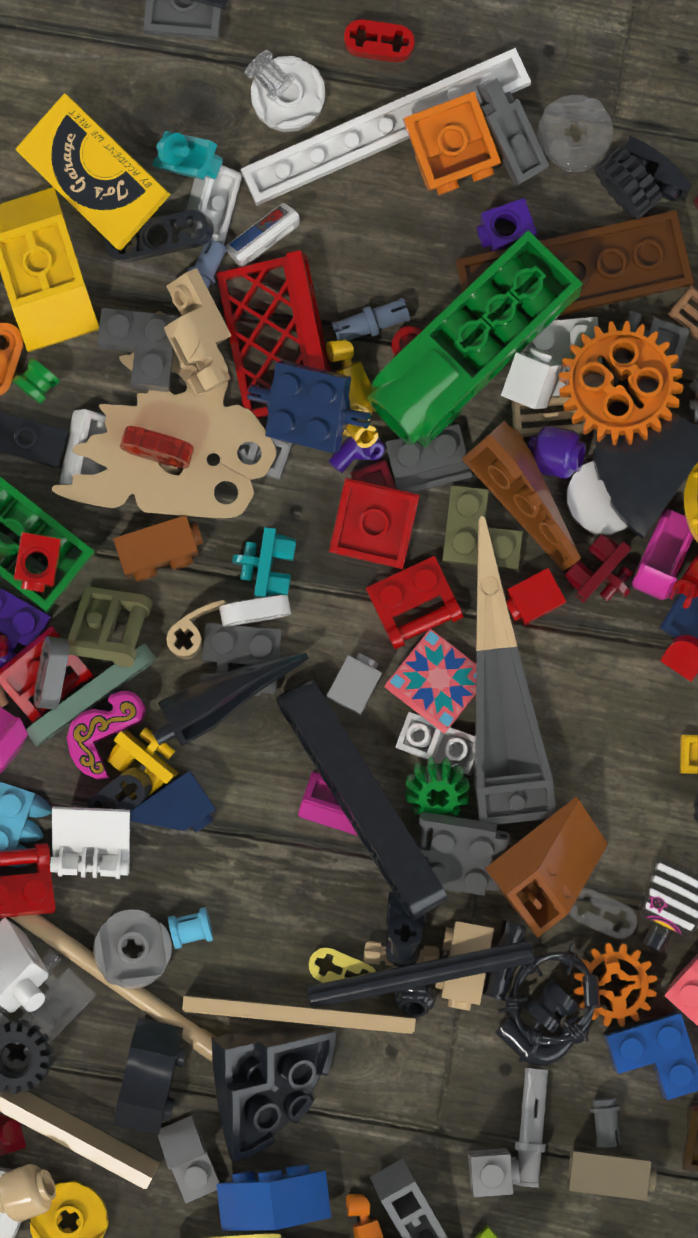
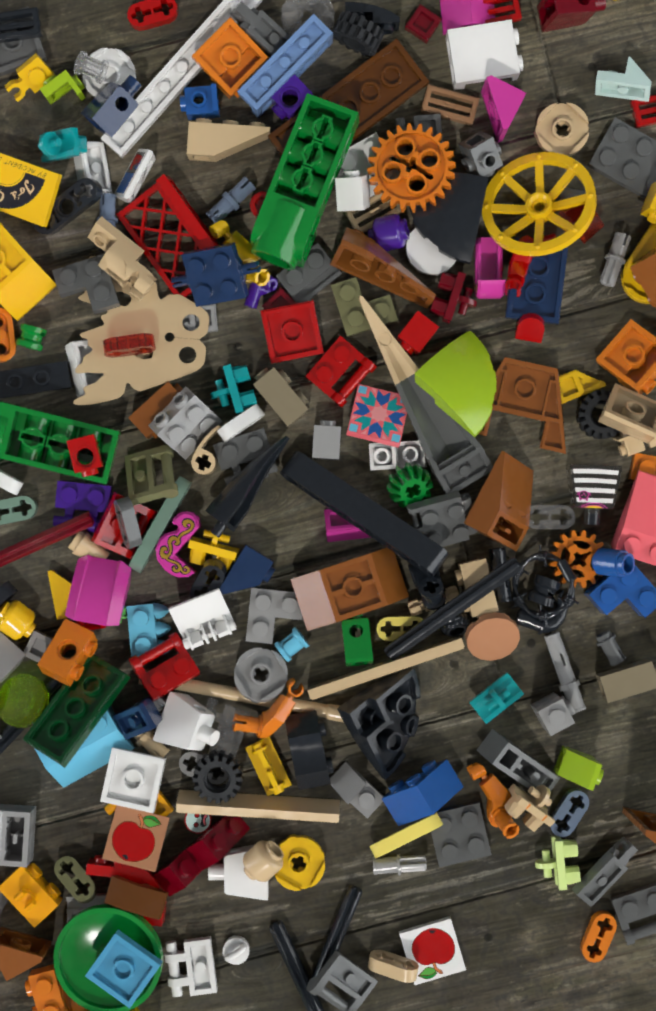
camera: 25 degrees left, 5 degrees up
none -> yellow plate [5,53,55,102]
none -> lime bracket [40,70,85,105]
none -> torso [81,75,142,138]
none -> light grey plate [148,386,222,460]
none -> blue brick [180,83,220,120]
none -> tan slope [187,118,271,162]
none -> orange arm [232,678,304,738]
none -> medium blue fence [237,14,333,118]
none -> yellow hinge [245,737,292,796]
none -> light grey plate [246,587,302,644]
none -> dark tan brick [253,367,309,428]
none -> dark orange slope [290,548,409,631]
none -> green torso [341,614,373,667]
none -> lime brick [415,331,497,437]
none -> nougat tile [465,612,520,661]
none -> teal hips [469,672,524,724]
none -> dark orange wing [479,357,566,454]
none -> blue brick [592,548,635,577]

